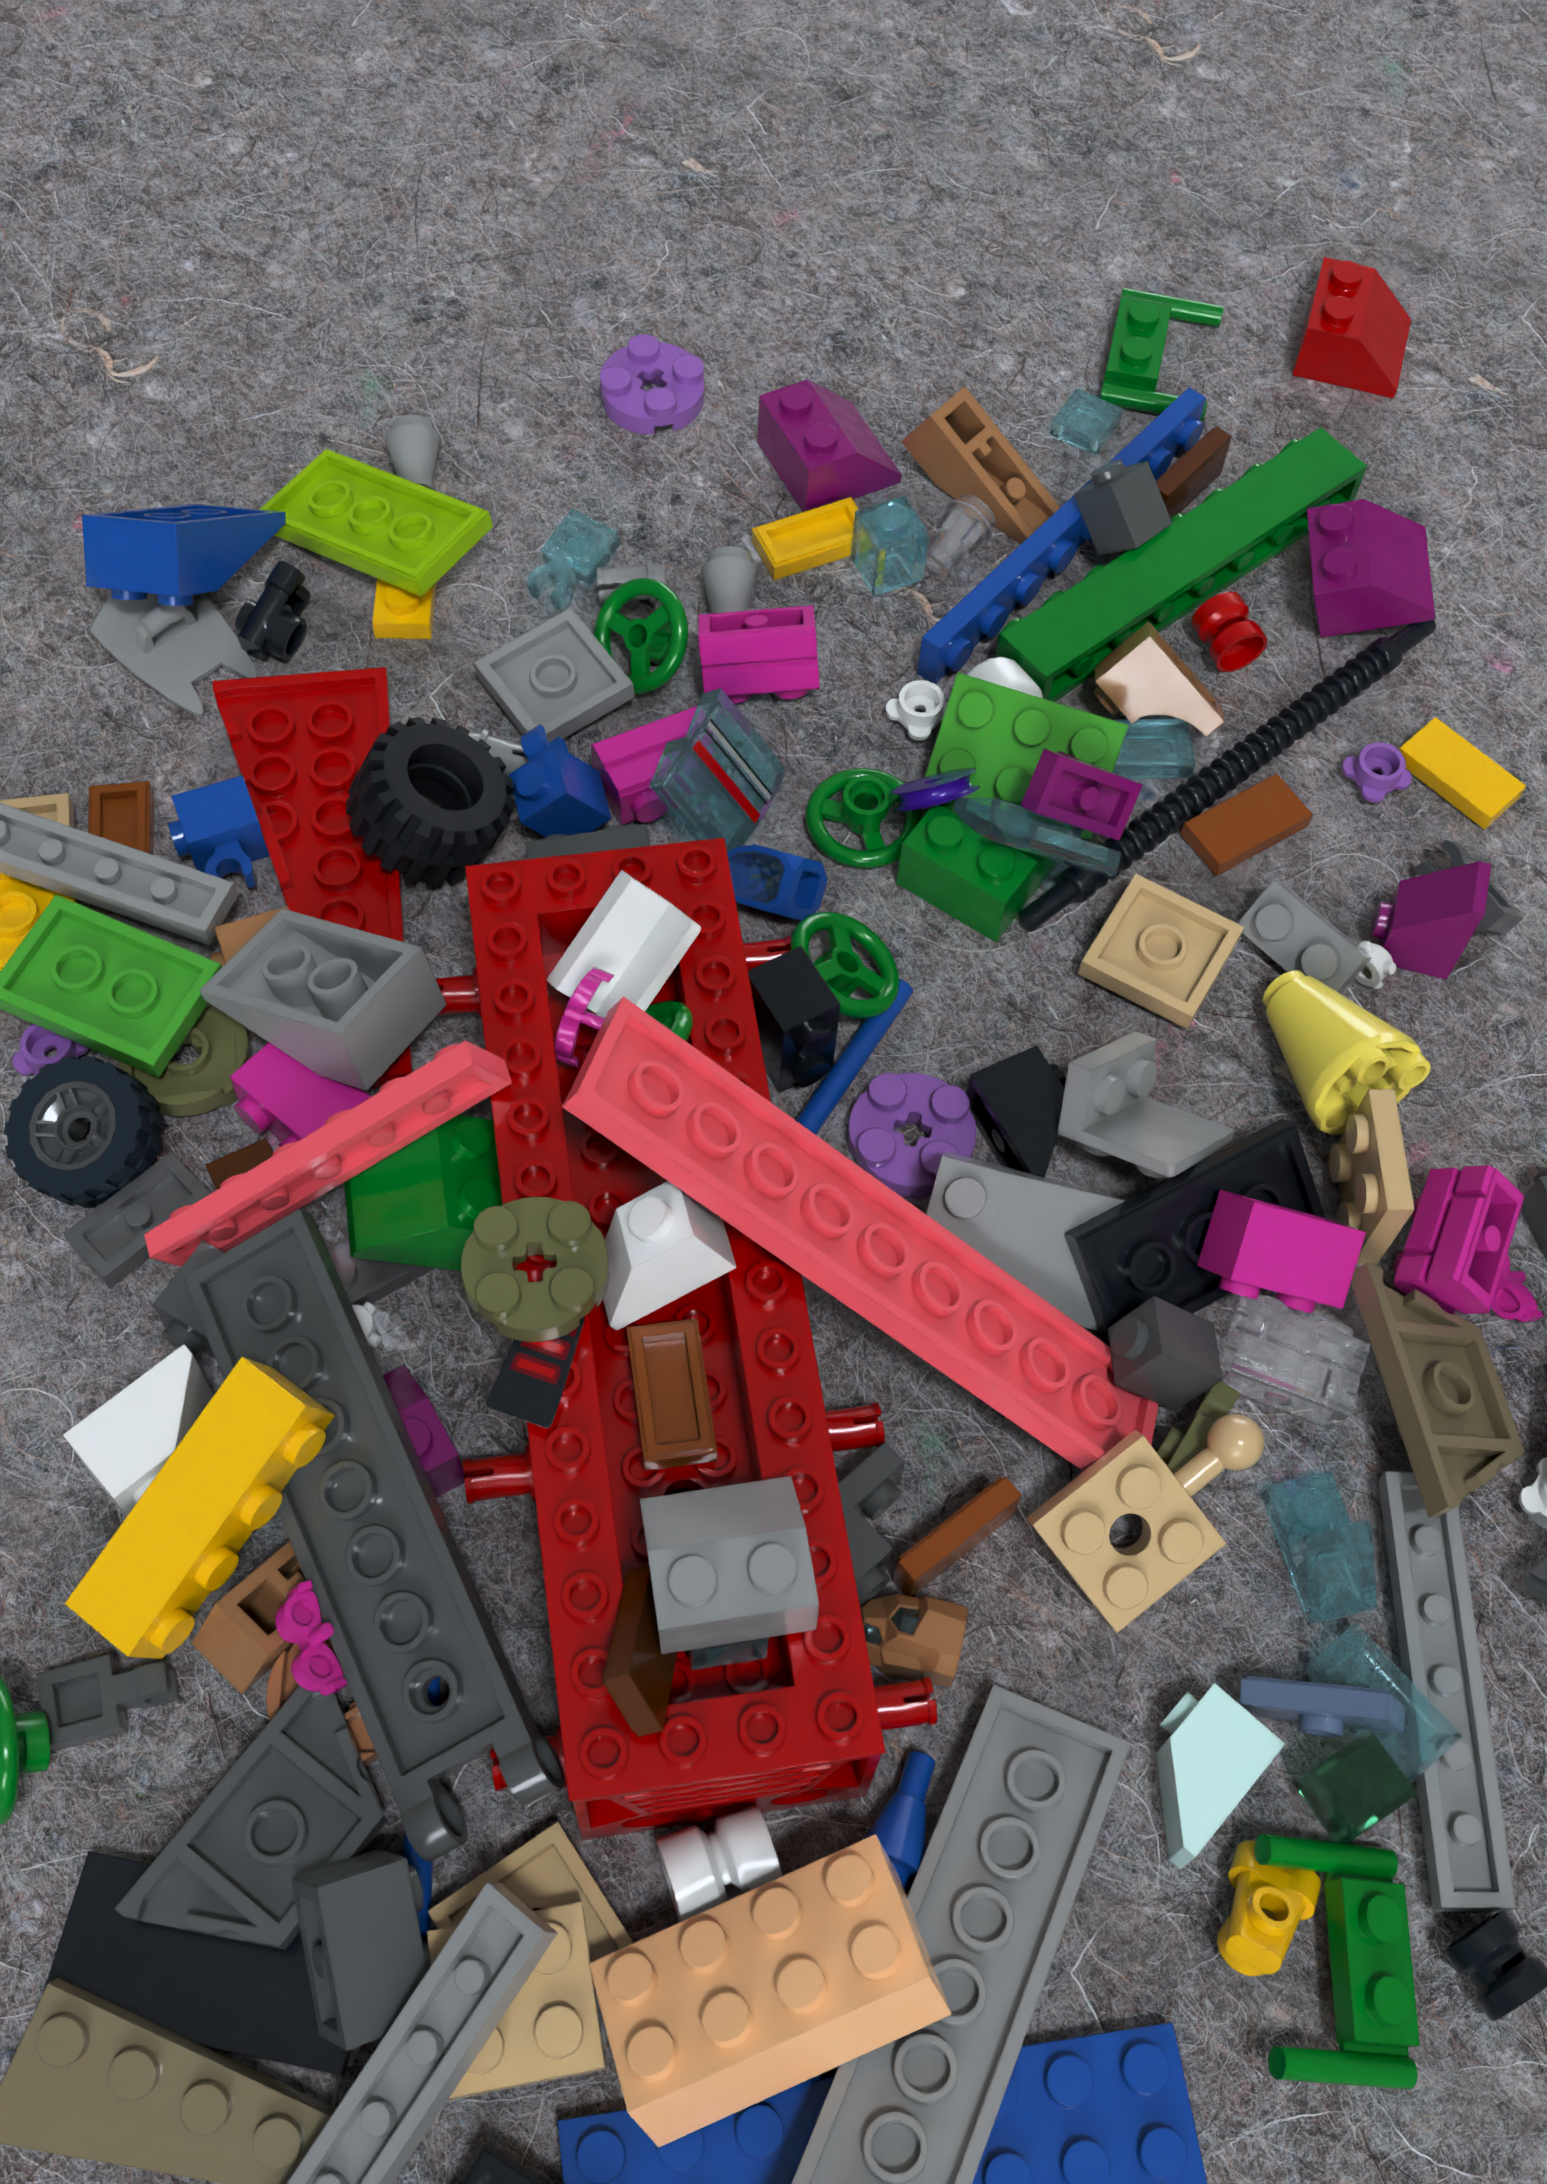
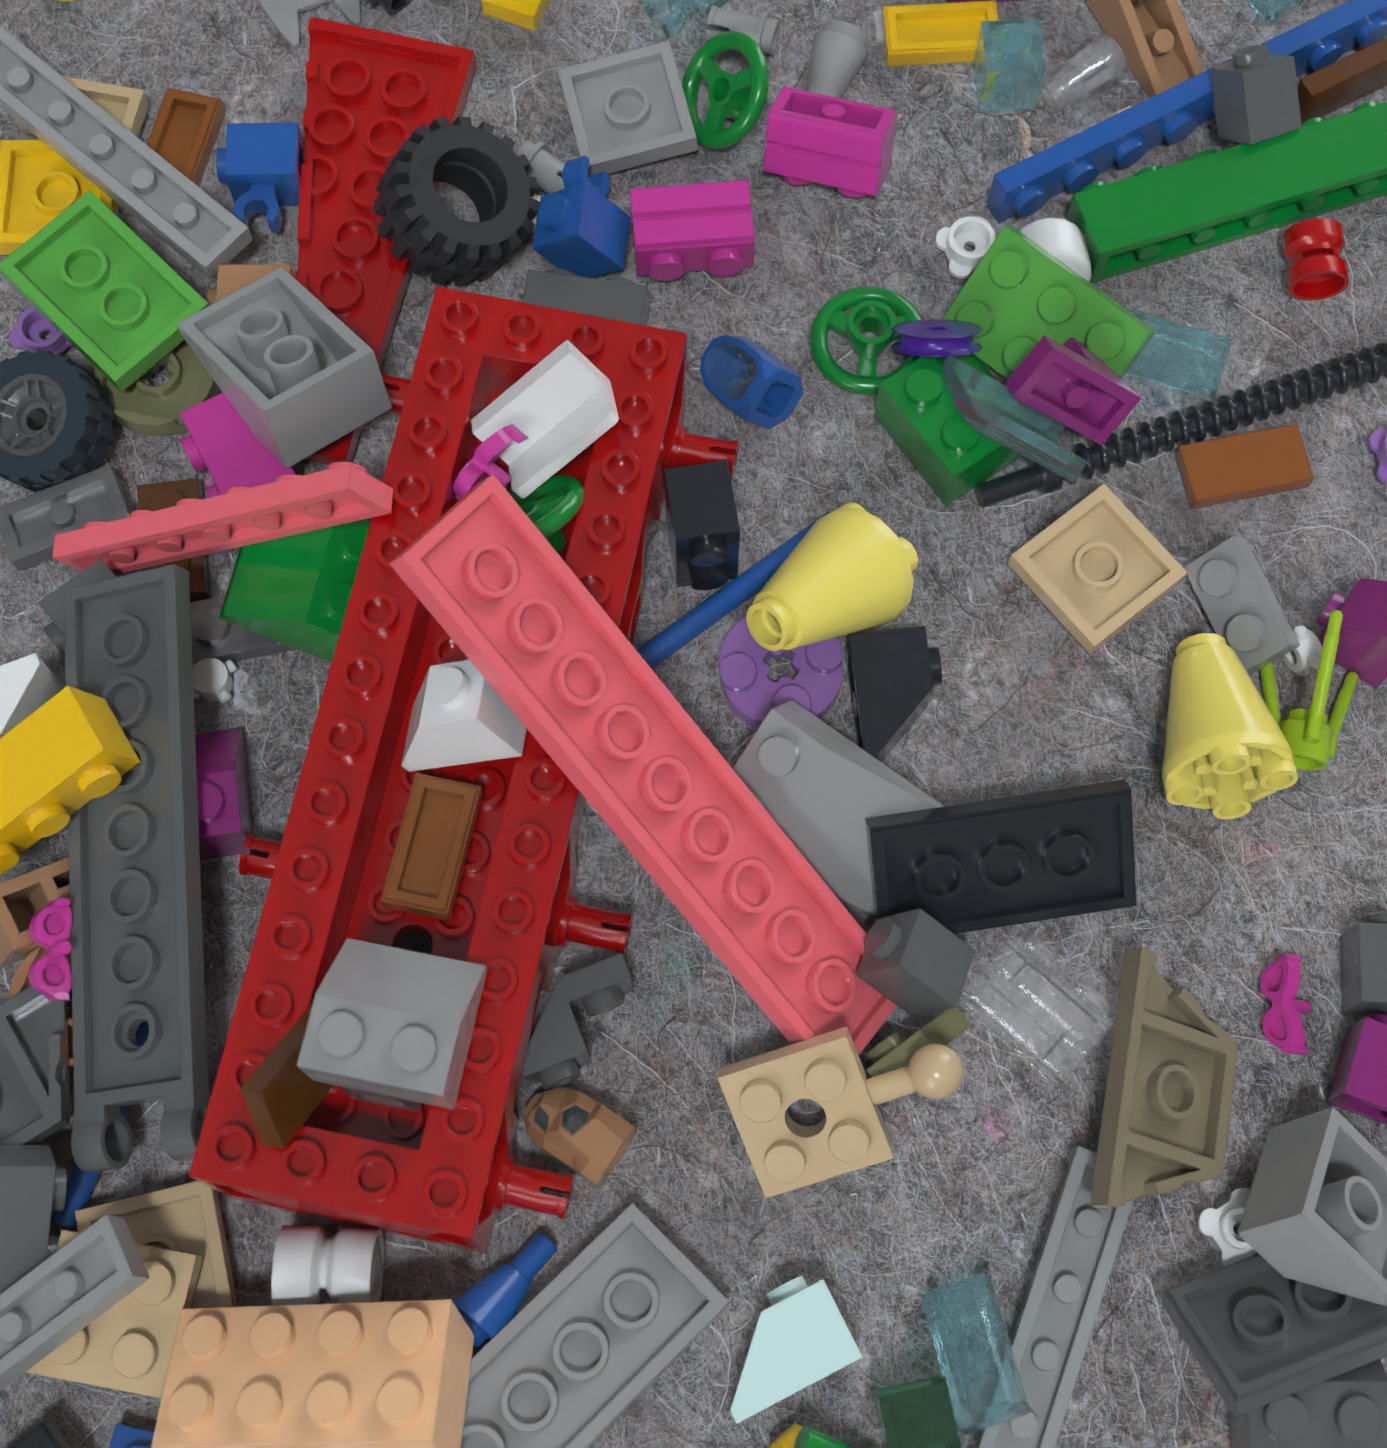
camera: 25 degrees right, 10 degrees up
olive plate [461,1197,609,1342] -> none
black sticker [487,1316,585,1428] -> none
clear light blue slope [650,688,786,853] -> none
green piece [790,912,899,1018] -> none
dark orange tile [893,1476,1022,1597] -> none
light grey bracket [1057,1031,1234,1178] -> none
arch [1094,621,1225,737] -> none
dark pink brick [1197,1189,1366,1313] -> none
sand blue plate [1239,1676,1406,1738] -> none
clear light blue slope [1261,1471,1377,1626] -> none
tan plate [1329,1089,1415,1264] -> none
dark pink brick [1393,1165,1524,1314] -> none
none -> light yellow cone [746,502,918,651]
none -> lime plant [1260,610,1359,771]

